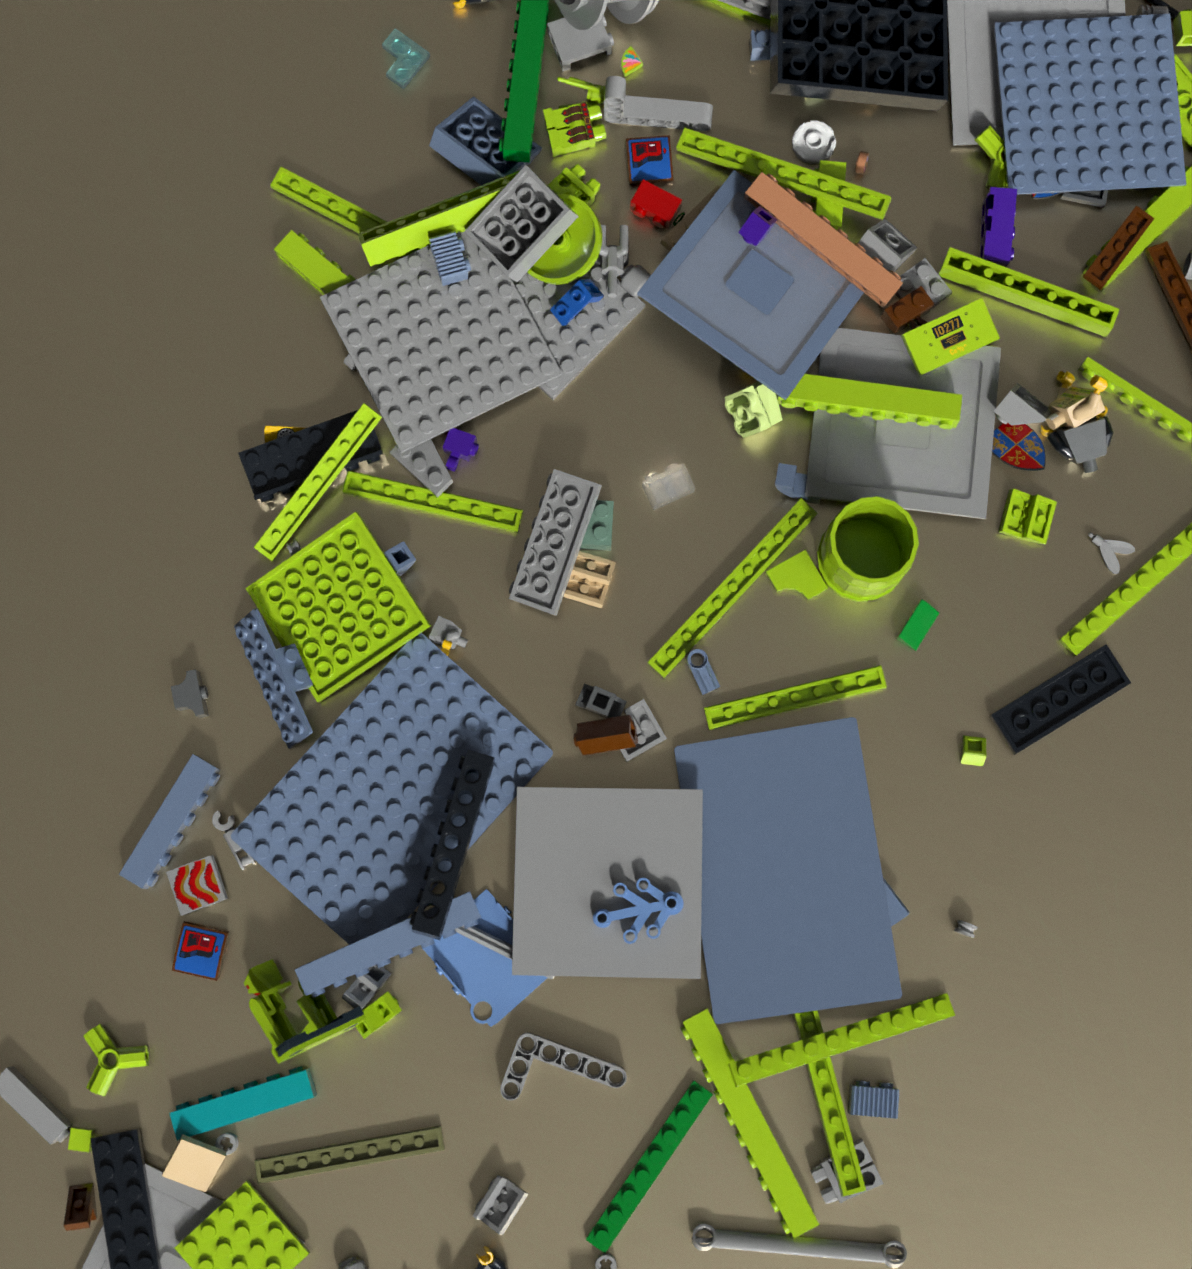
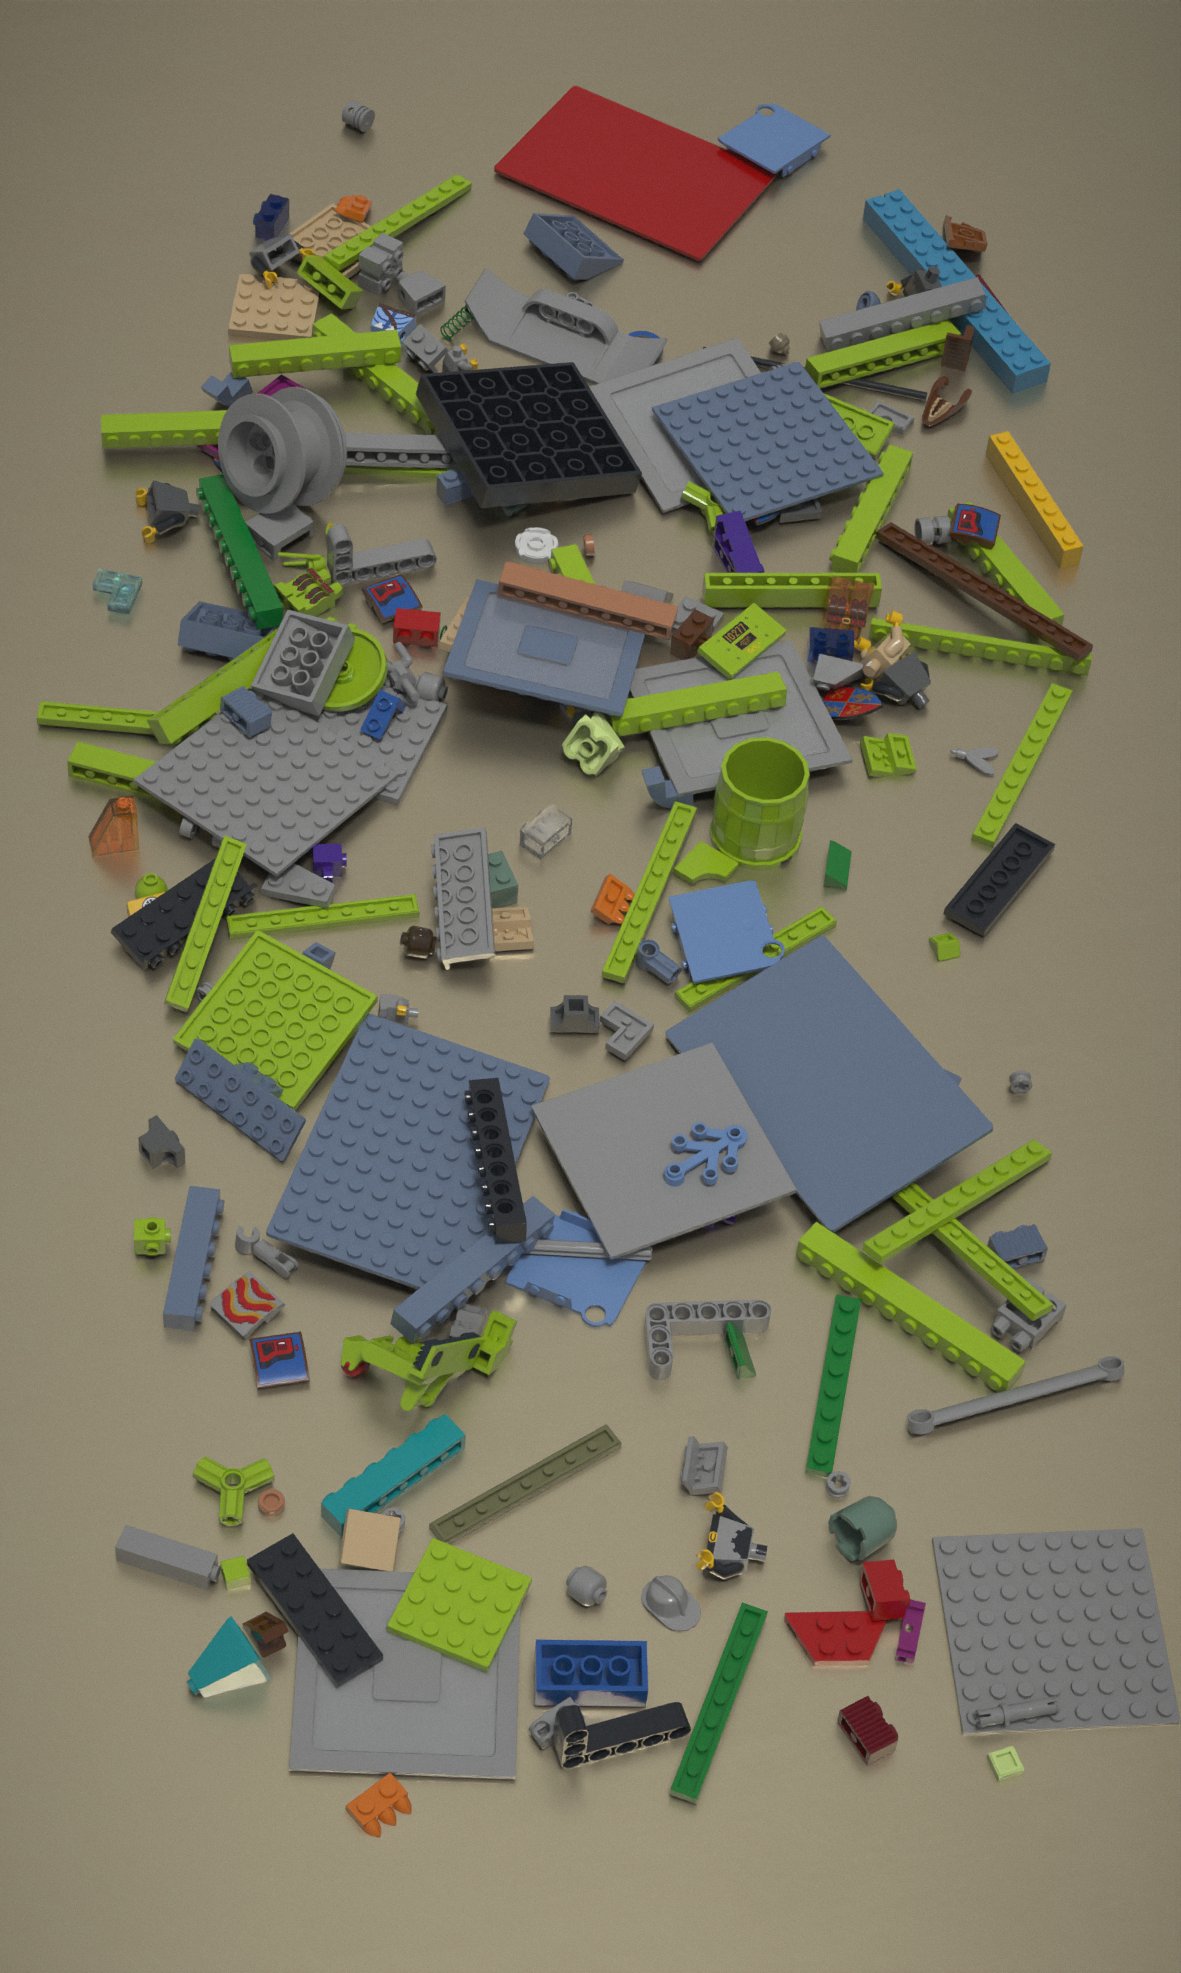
camera: 30 degrees left, 30 degrees down
reddish brown brick [573,715,638,755] -> none
lime plate [676,127,891,220] -> none
dark purple brick [738,206,777,246] -> none
reddish brown plate [1083,206,1155,290] -> none
none -> clear orange slope [88,795,139,857]
none -> lime brick [134,1217,171,1256]
none -> lime brick [135,873,168,899]
none -> teal slope [186,1616,272,1697]
none -> nougat tile [258,1489,285,1517]
none -> dark brown head [400,926,437,959]
none -> orange plate [590,874,635,925]
none -> medium blue piece [669,881,785,983]
none -> green slope [724,1322,756,1380]
none -> clear blue brick [807,627,854,662]
none -> clear orange hips [823,576,875,640]

